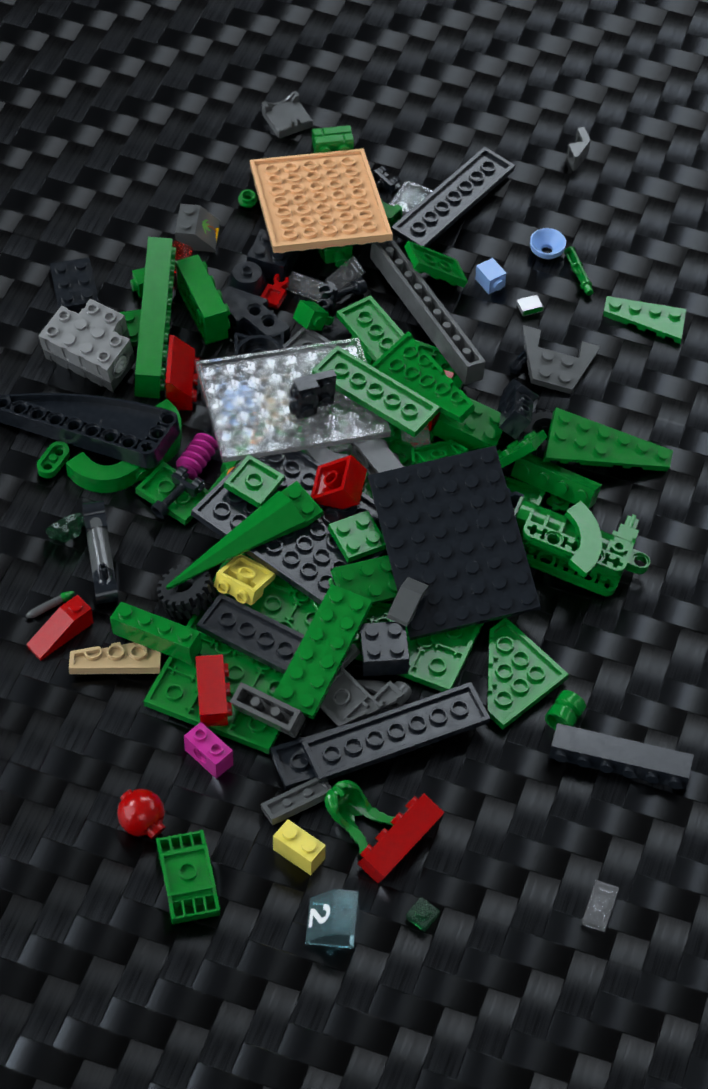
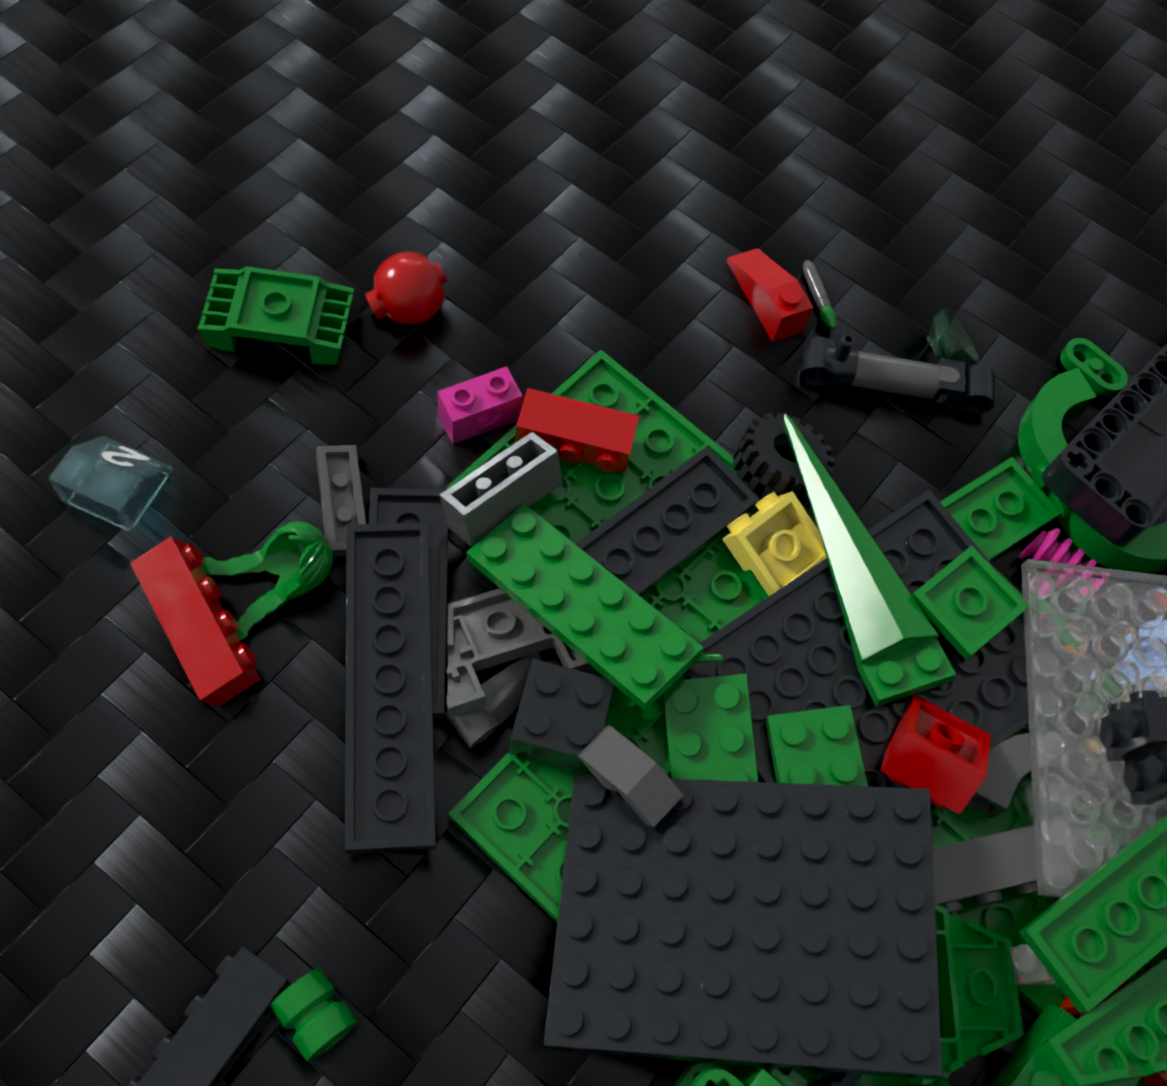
camera: 100 degrees right, 10 degrees up
tan wing [69,642,161,674] -> none
green brick [110,602,203,664] -> none
black bar [151,466,205,519] -> none
light yellow brick [273,819,326,875] -> none
clear green plate [406,897,440,932] -> none
green plate [487,618,569,730] -> none

